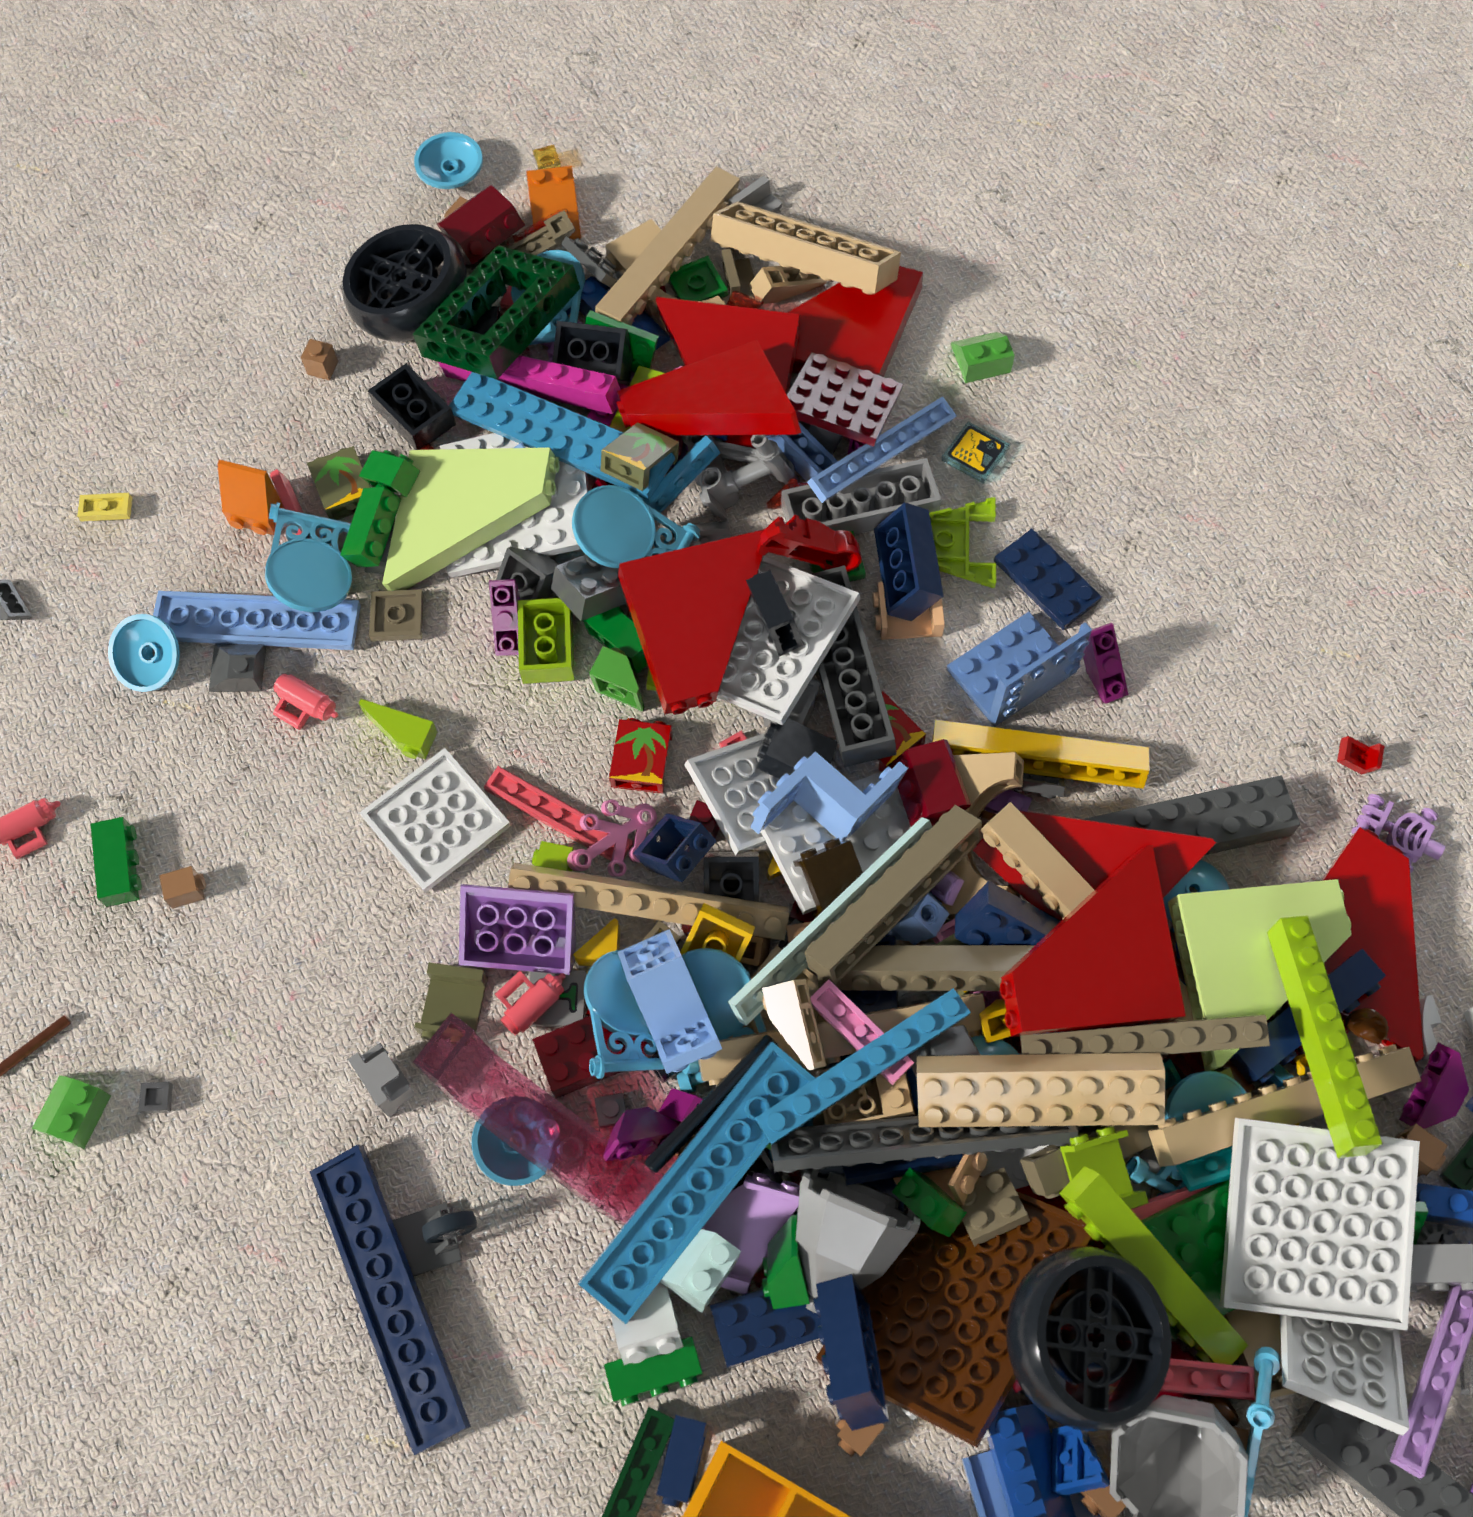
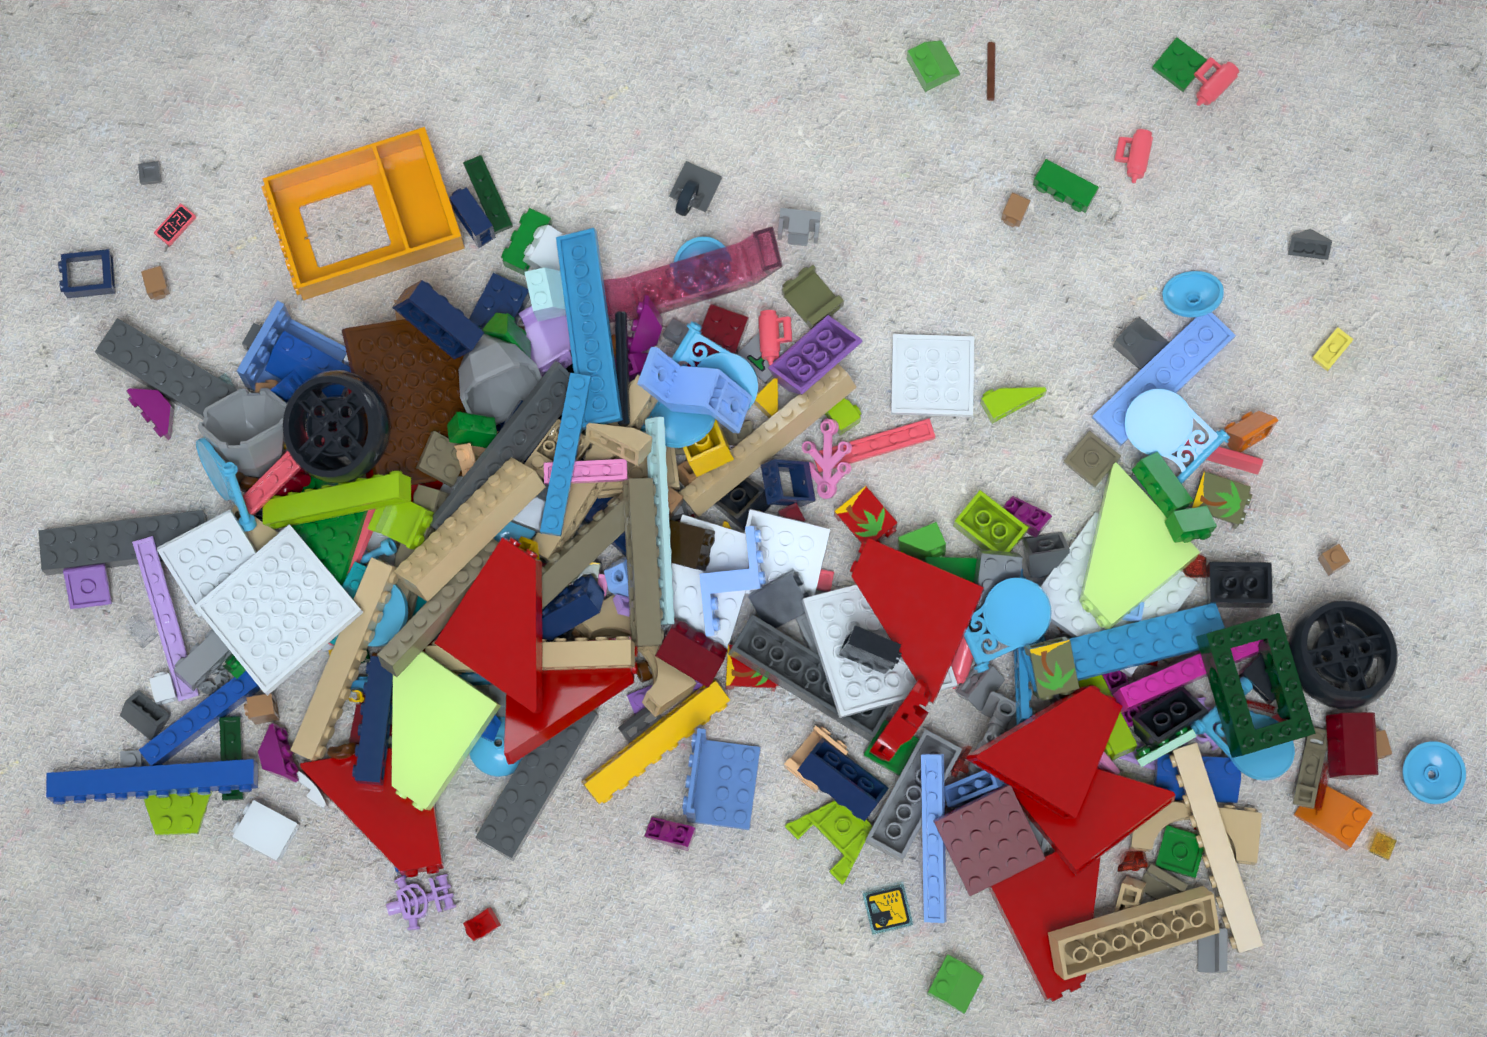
camera: 130 degrees right, 10 degrees up
flat silver plate [138,1082,173,1114] -> none
coral piece [273,674,338,730] -> none
dark blue plate [310,1144,471,1456] -> none
dark grey plate [561,236,623,288] -> none
dark blue plate [994,529,1102,630] -> none
lime brick [1267,916,1382,1158] -> none

